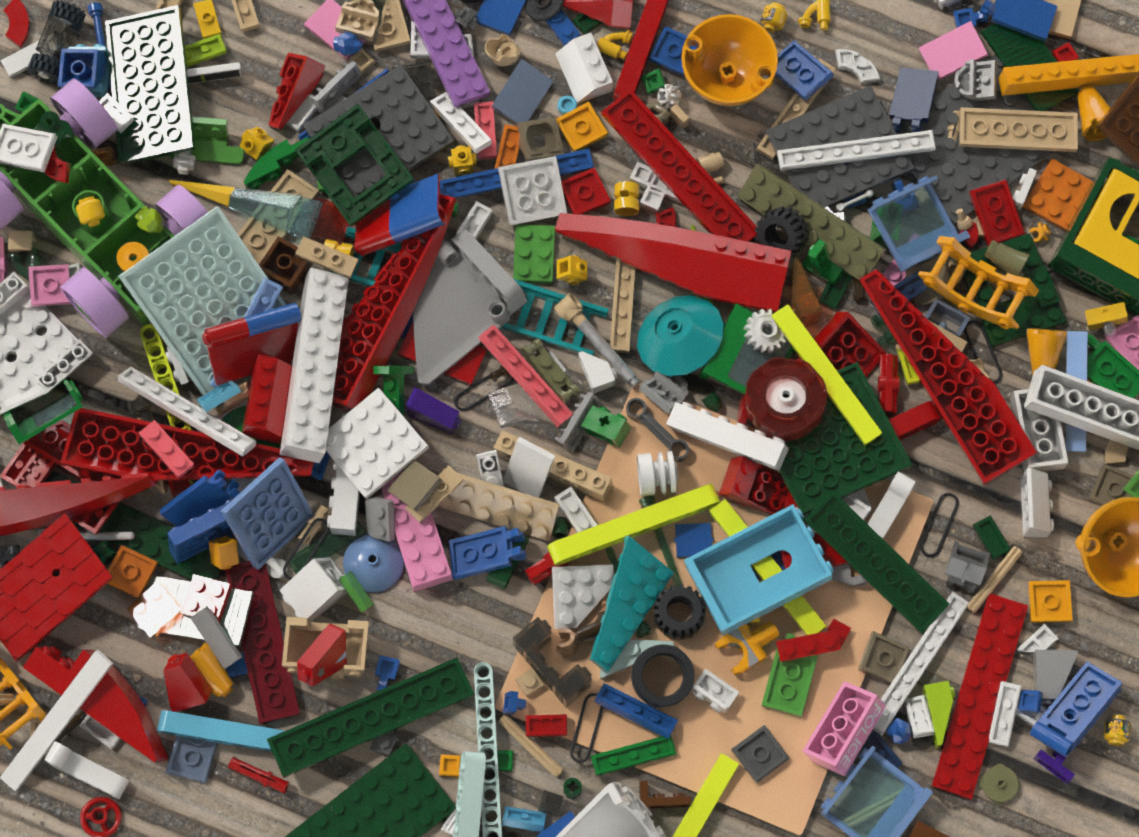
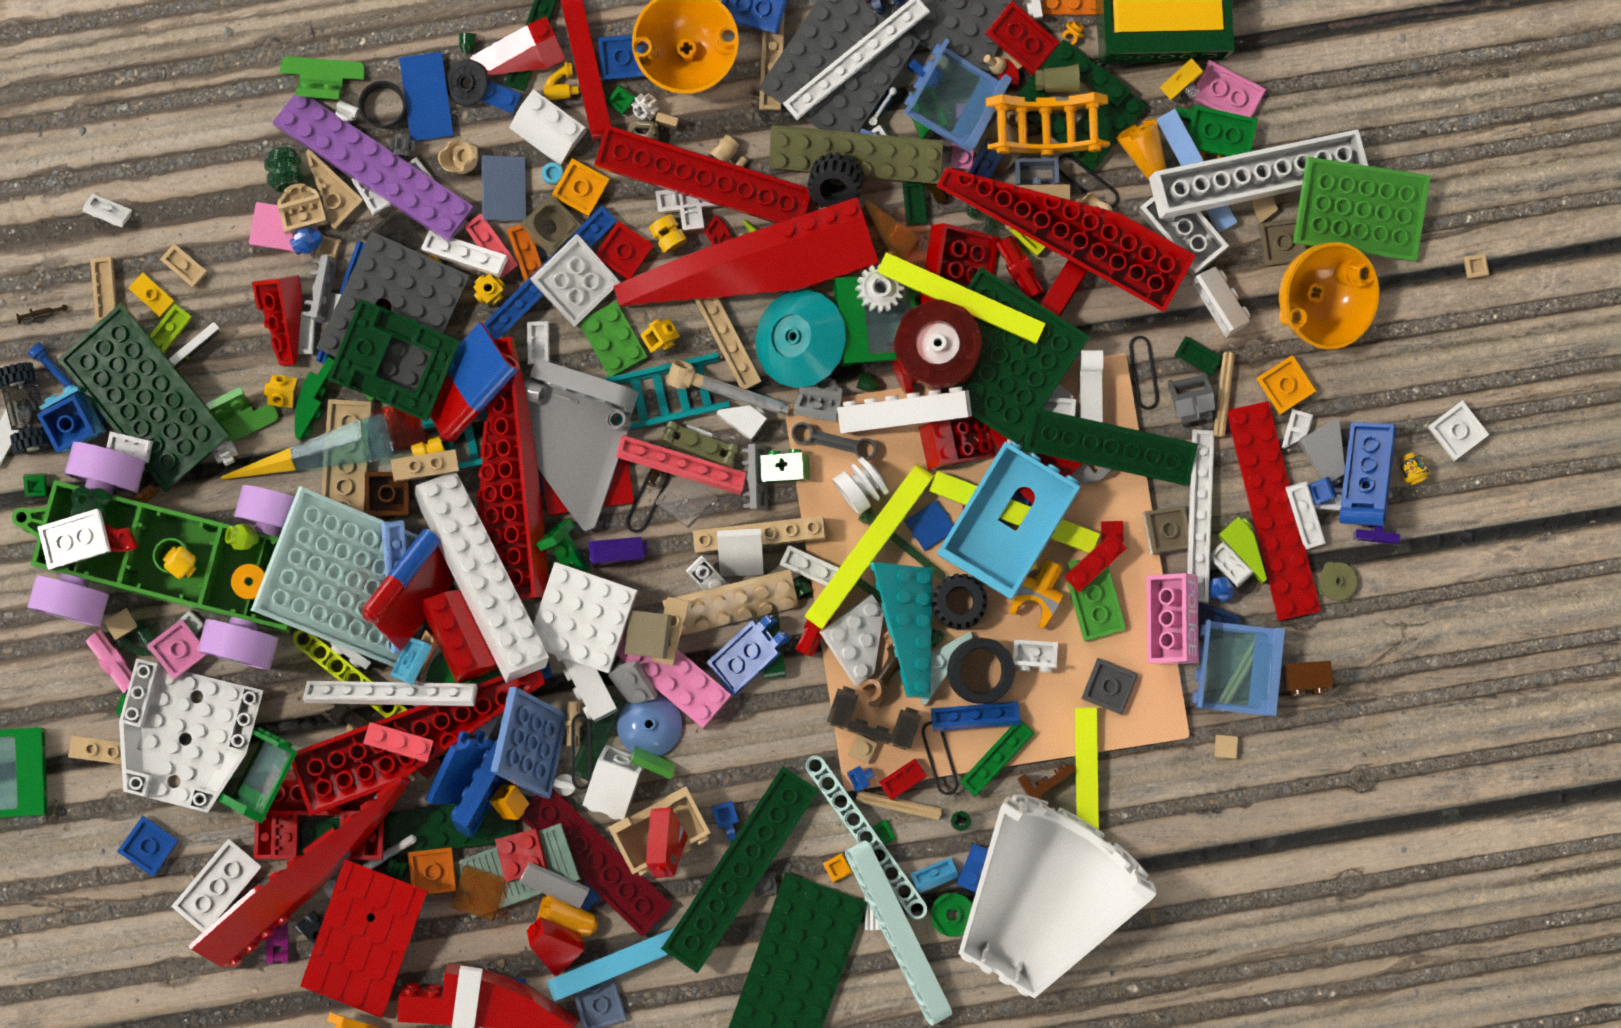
camera: 30 degrees left, 10 degrees up
red pin [228,756,290,794] -> none
clear smoke plate [538,790,564,817] -> none
green bracket [801,239,845,286] -> none

